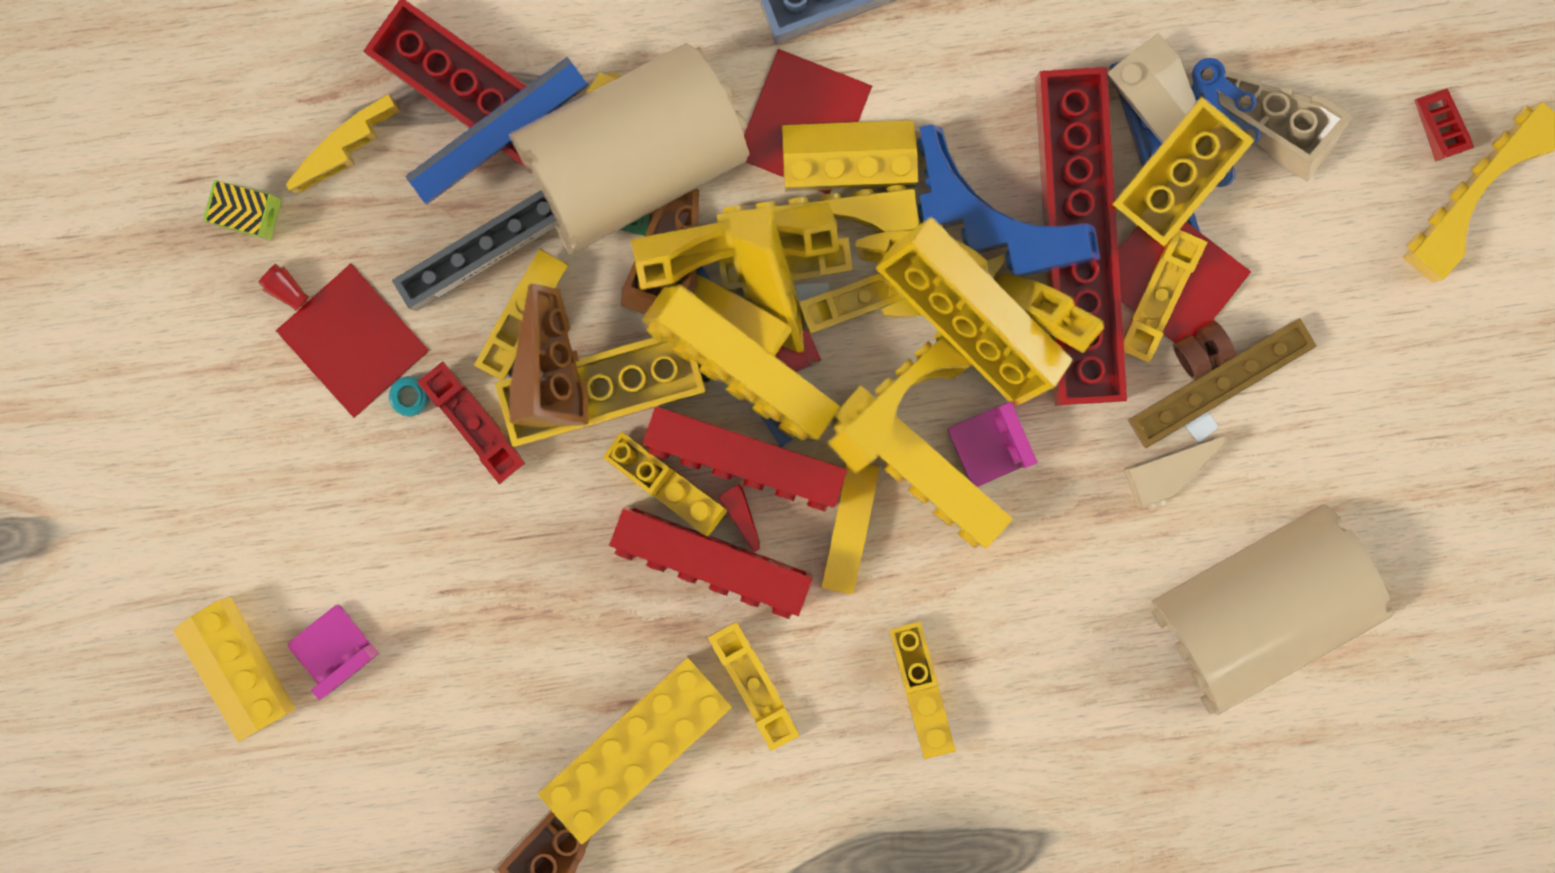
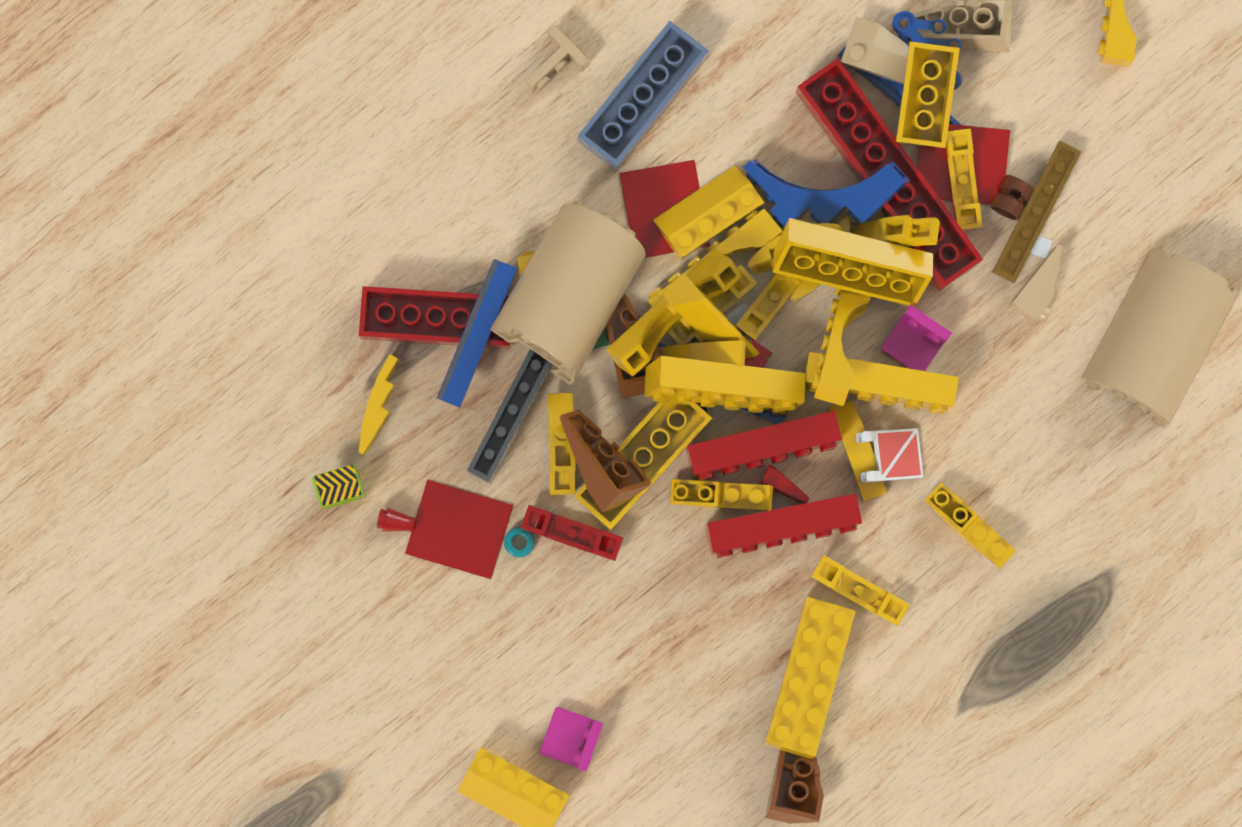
camera: 35 degrees left, 5 degrees down
none -> flag [856,428,924,483]

